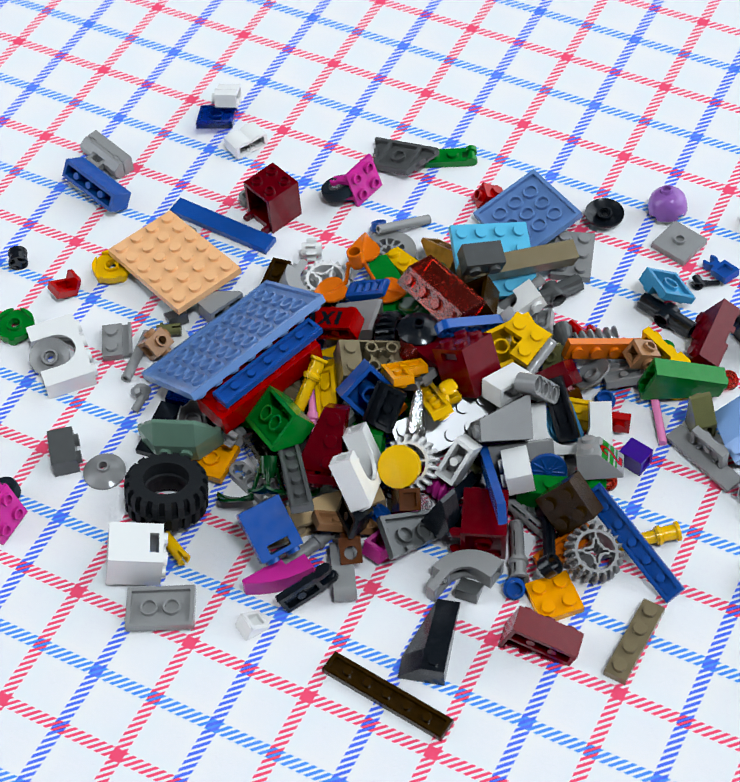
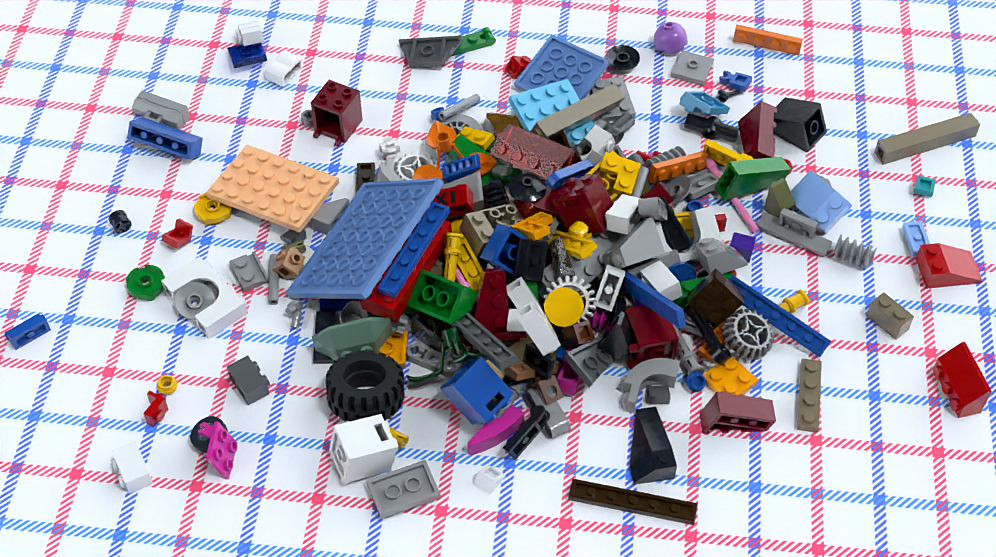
camera: 25 degrees left, 0 degrees up
light grey dish [83,453,126,490] -> none
blue tile [170,197,276,255] -> none
dark pink plate [321,154,382,207] -> none
dark grey brick [457,240,506,276] -> none
medium nougat brick [622,339,661,370] -> none

